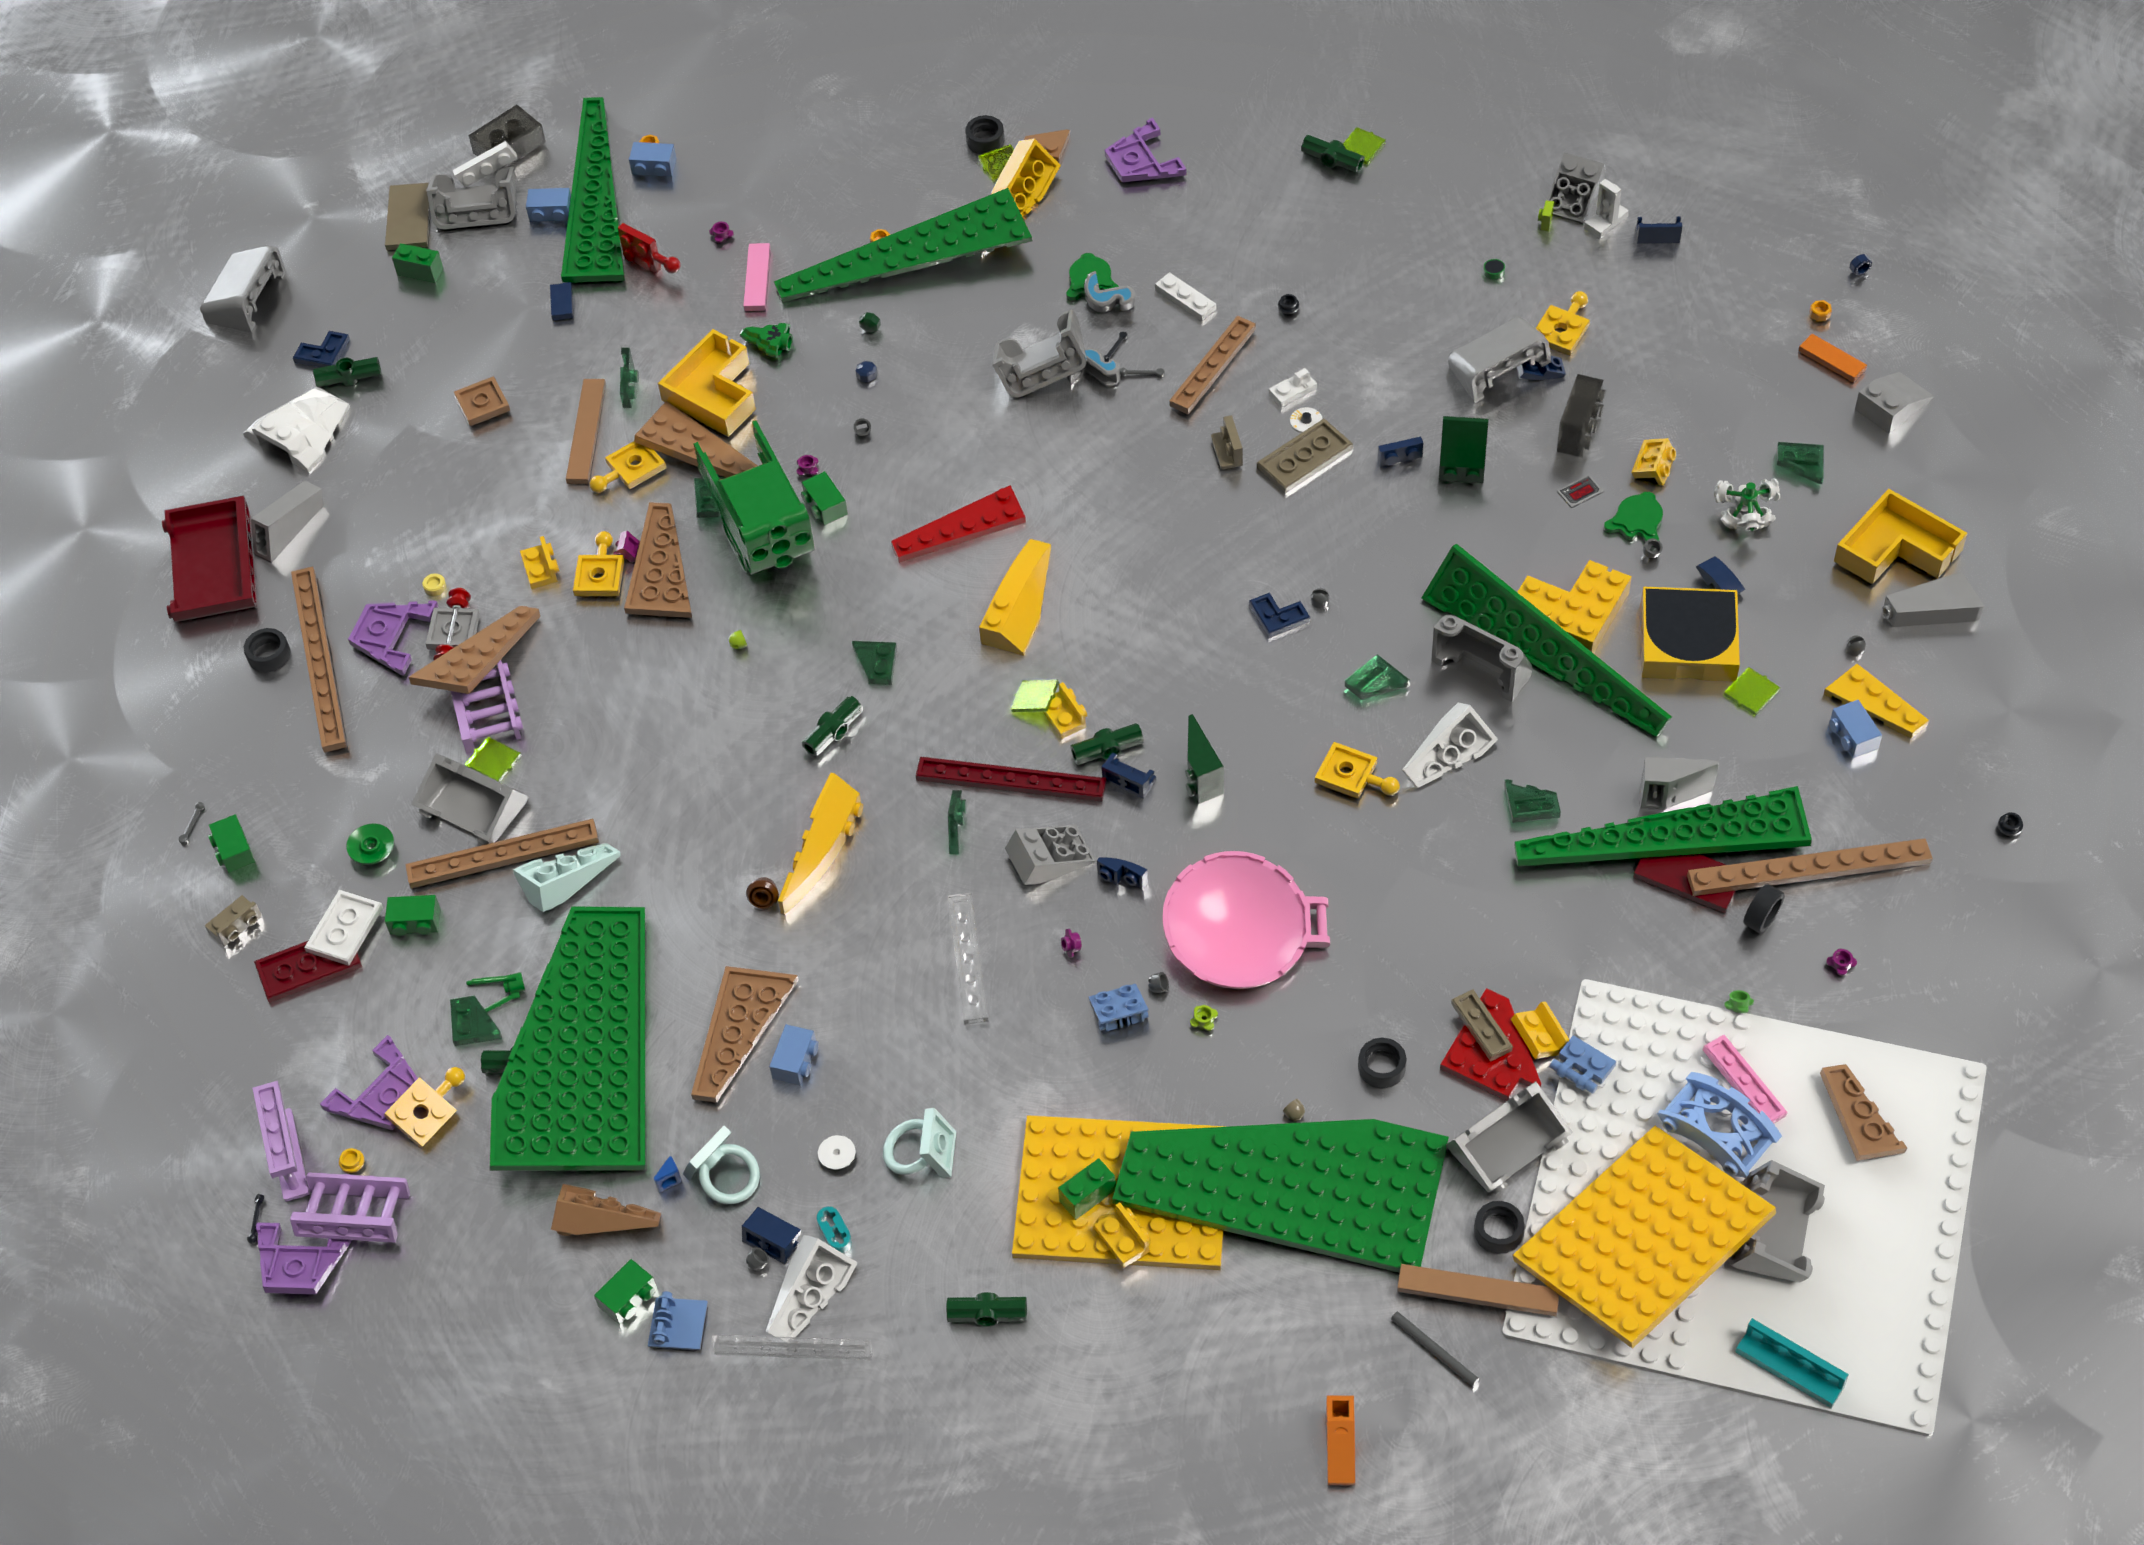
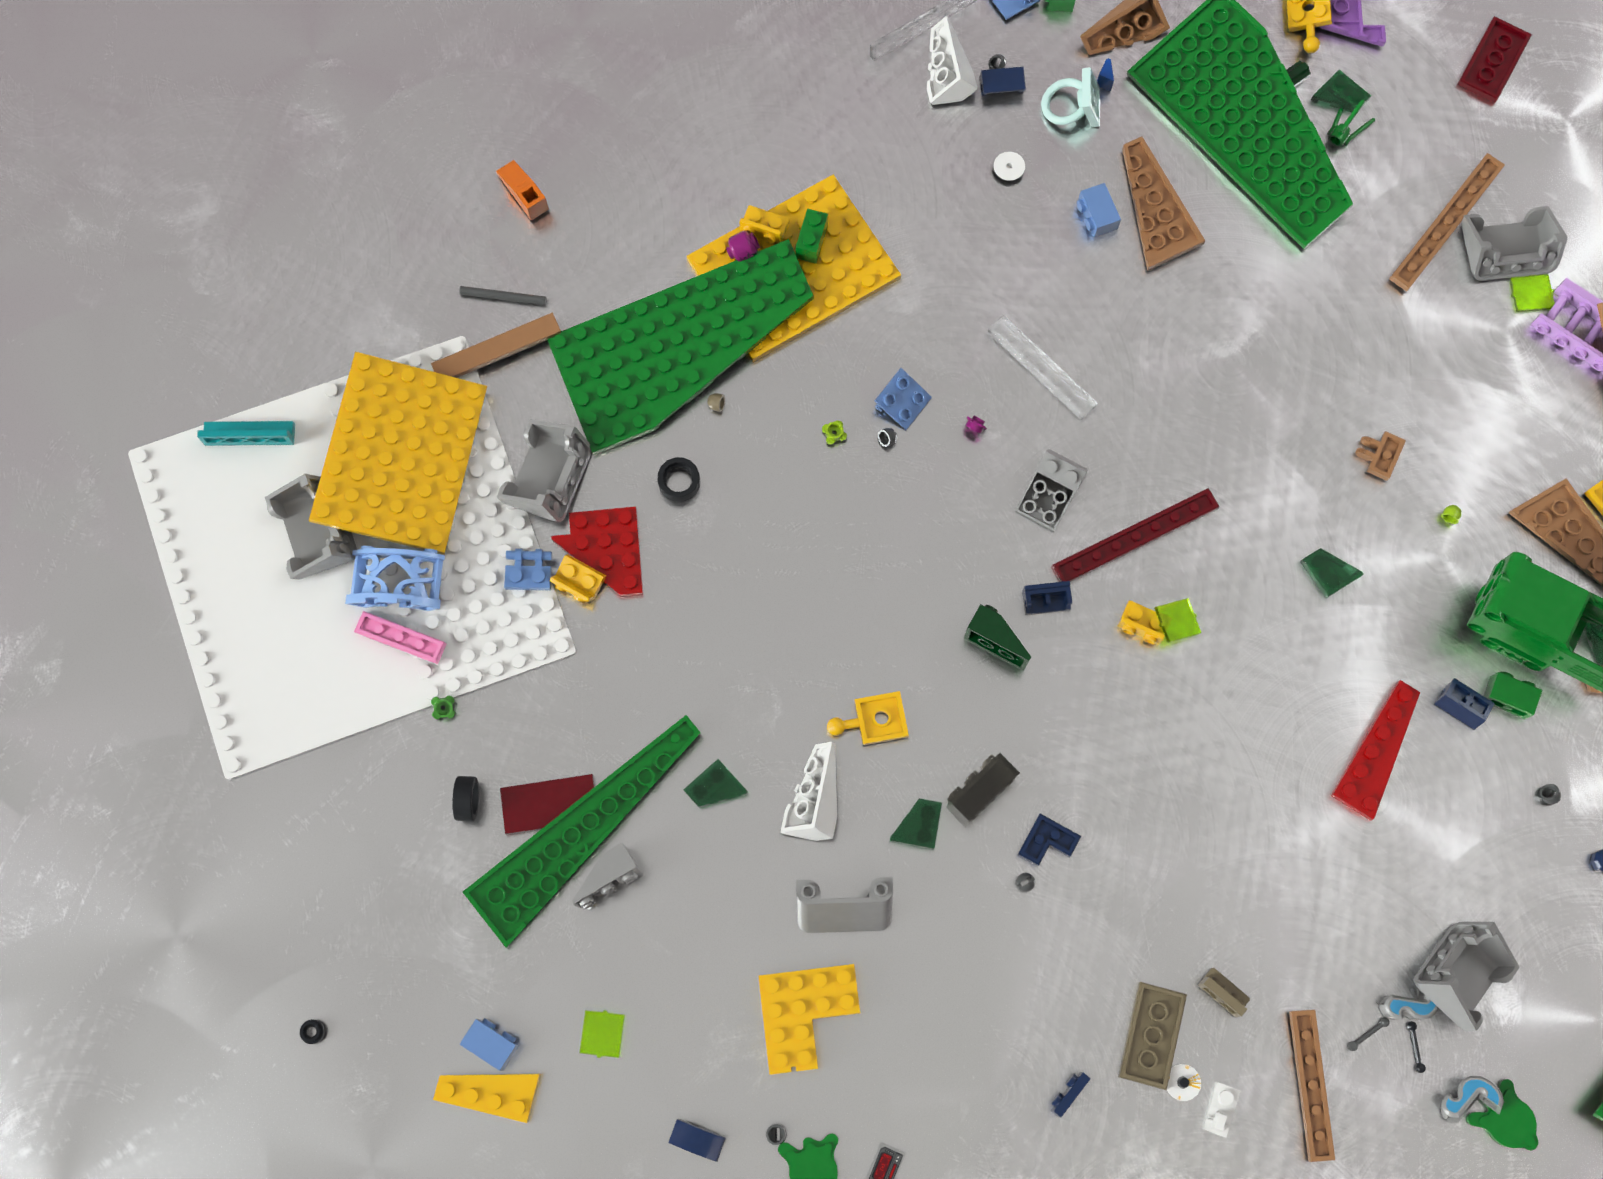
camera: 140 degrees right, 20 degrees up
dark tan bracket [204,895,262,947] -> none
white tile [304,890,383,966] -> none
green dish [346,823,394,865] -> none
green brick [385,895,440,936] -> none
light aqua wedge [513,843,621,912] -> none
reddish brown cone [746,877,779,909] -> none
yellow wedge [778,772,863,915] -> none
magenta plate [797,455,819,476] -> none
dark green piece [802,696,863,757] -> none
teal beam [817,1206,852,1253] -> none
light aqua tile [883,1108,957,1178] -> none
dark green piece [946,1292,1027,1327] -> none
clear green wing [948,790,967,854] -> none
yellow wedge [979,539,1051,656] -> none
dark green piece [1070,723,1144,765] -> none
dark blue slope [1097,857,1148,889] -> none
white plate [1155,272,1217,321] -> none
bright pink dish [1162,851,1330,989] -> none
green wing [1421,544,1672,737] -> none
dark green slope [1439,416,1489,483] -> none
dark tan tile [1451,989,1513,1061] -> none
black tyre [1474,1201,1525,1254] -> none
black tile [1641,587,1740,682] -> none
medium nougat plate [1687,838,1933,896] -> none
medium nougat wing [1820,1064,1907,1161] -> none
magenta plate [1826,949,1857,975] -> none
dark grey hinge [1846,635,1866,656] -> none
none -> magenta head [726,230,760,261]
none -> clear smoke brick [946,753,1020,828]
none -> medium nougat hinge [1355,431,1406,481]
none -> dark blue hinge [1434,678,1495,730]

